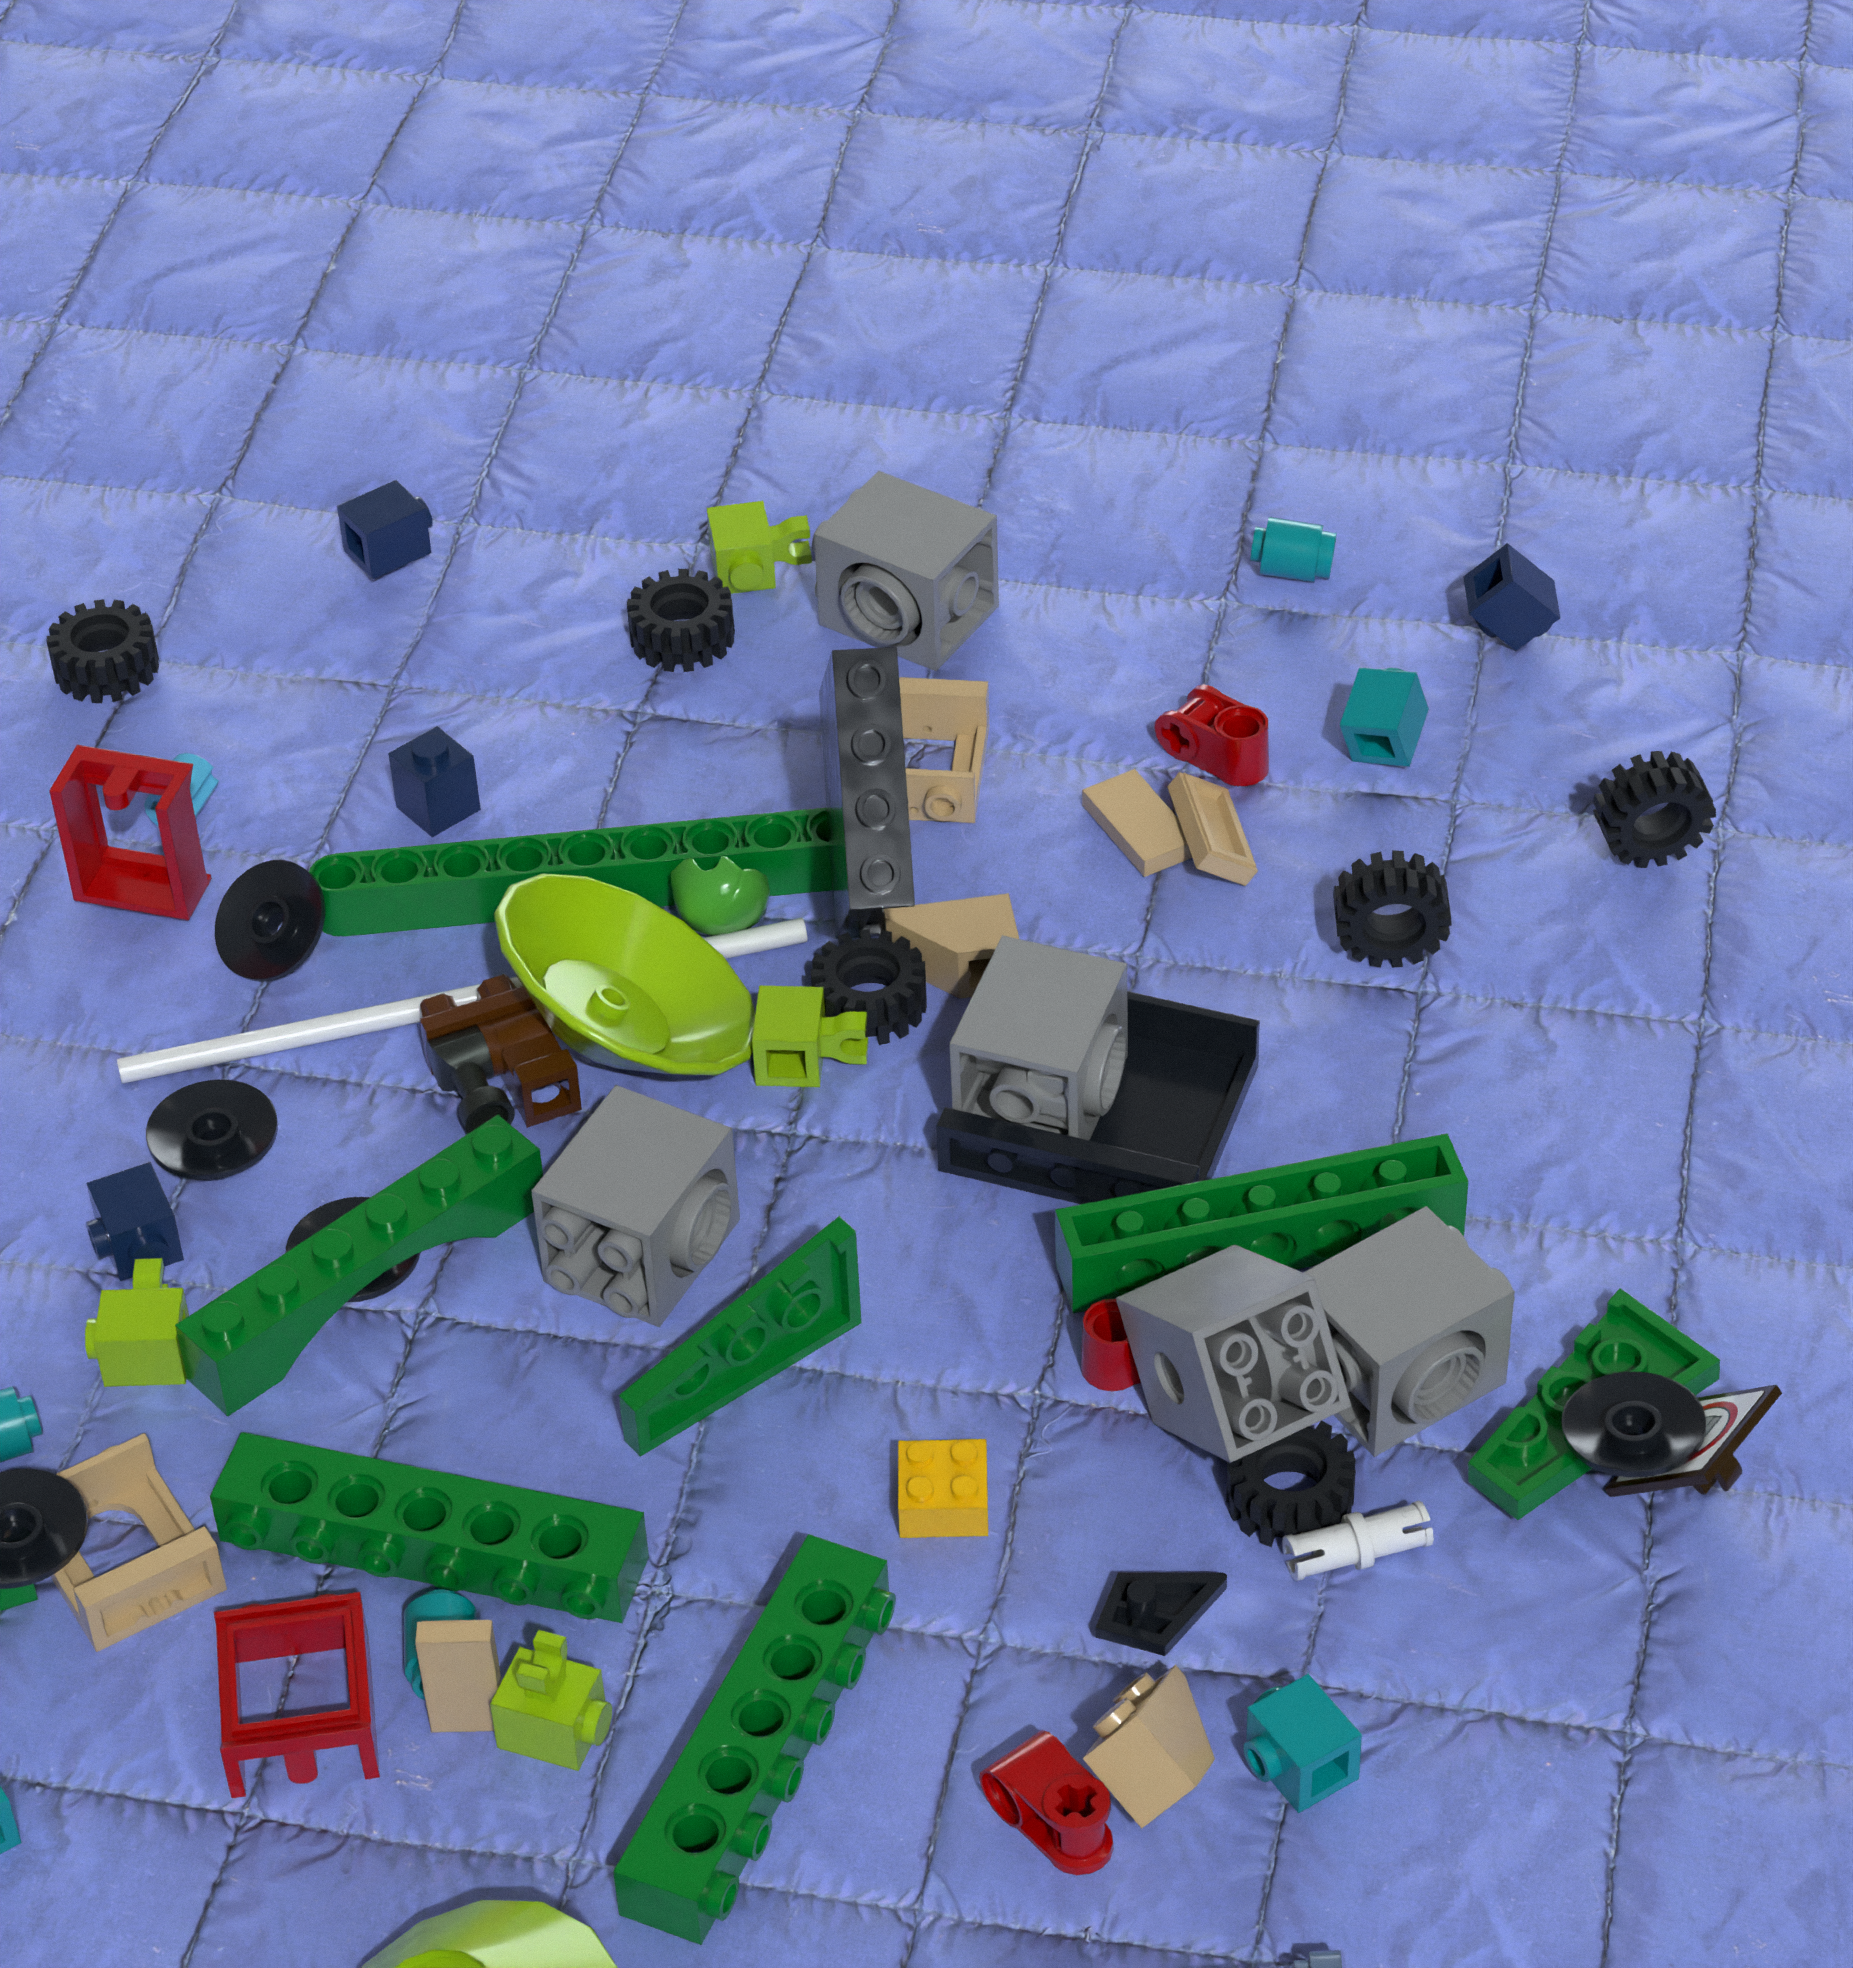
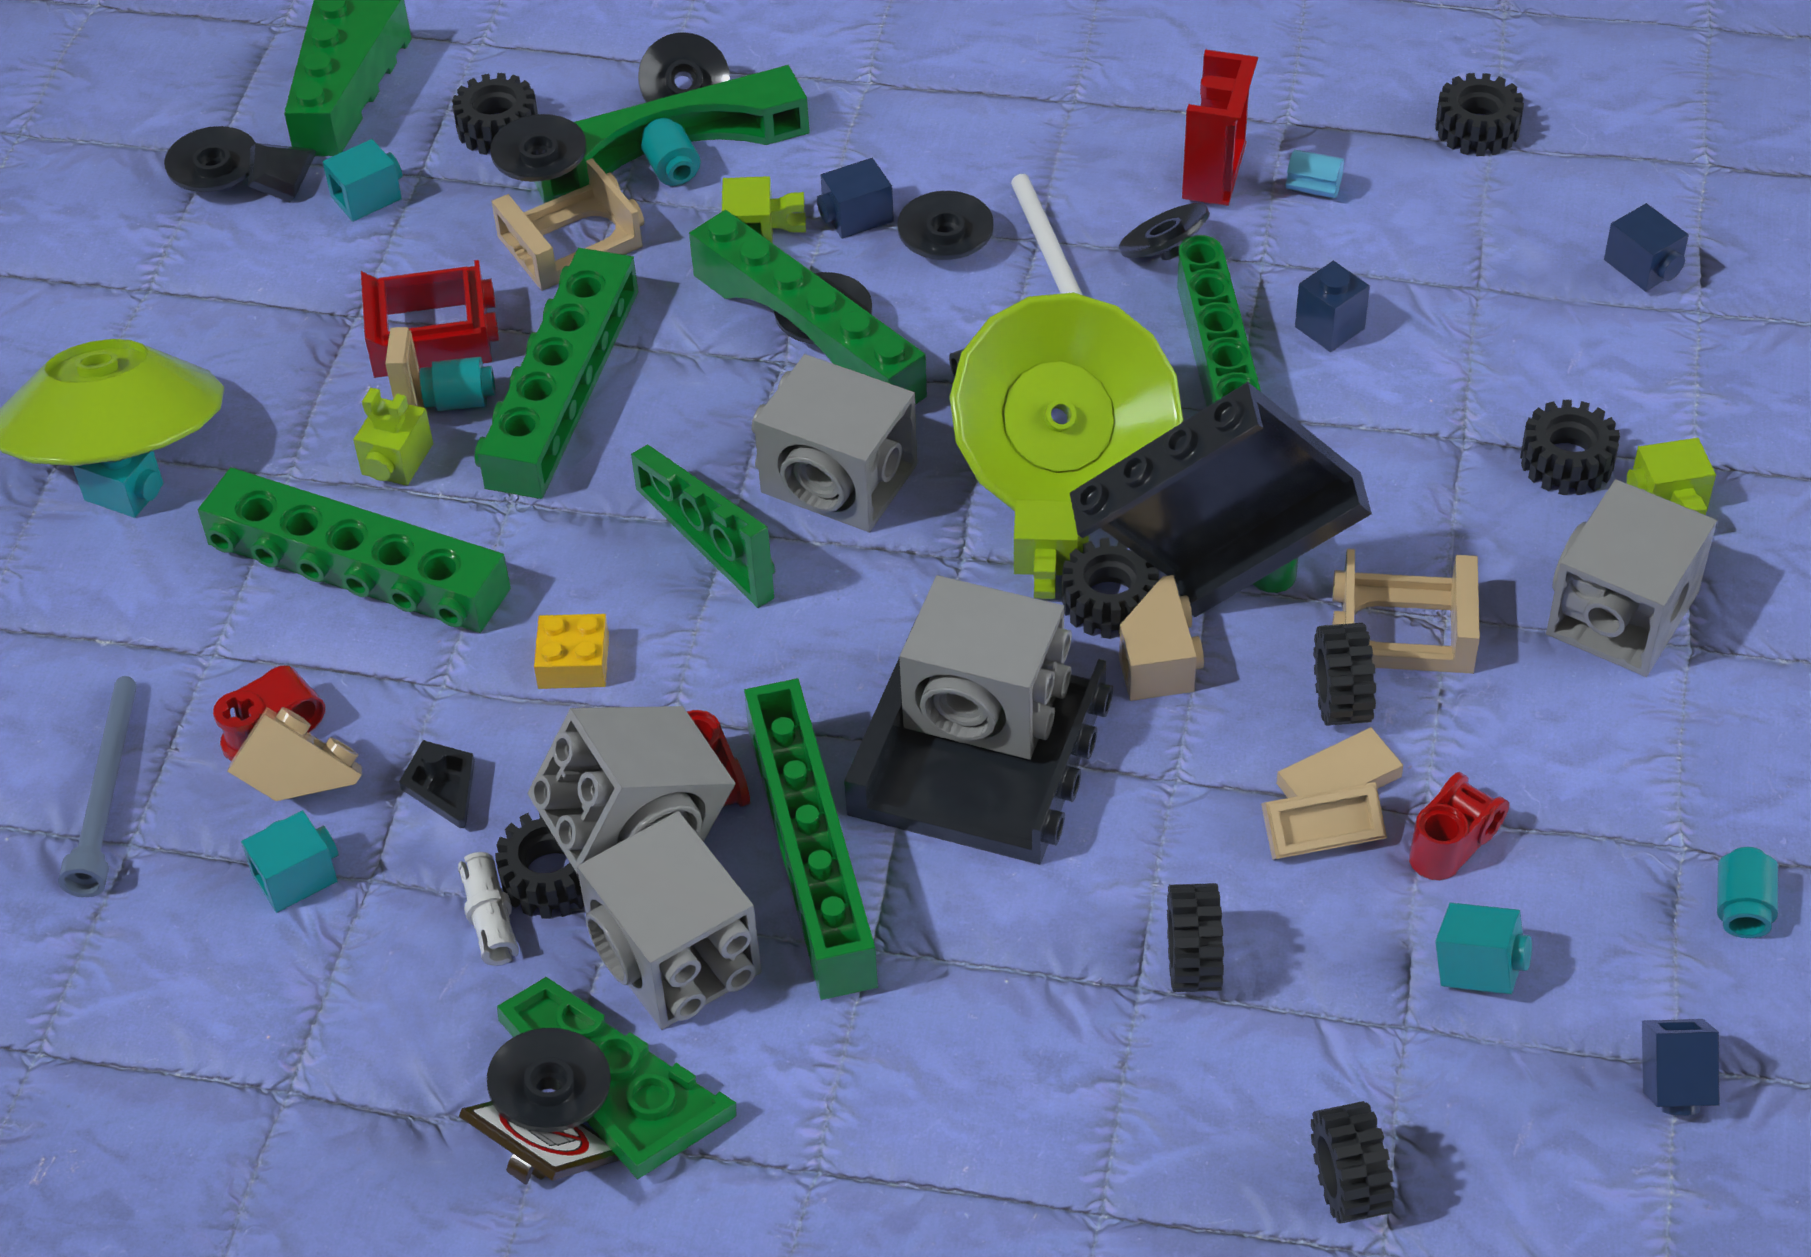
camera: 90 degrees right, 5 degrees up
none -> black tyre [1313,622,1376,726]

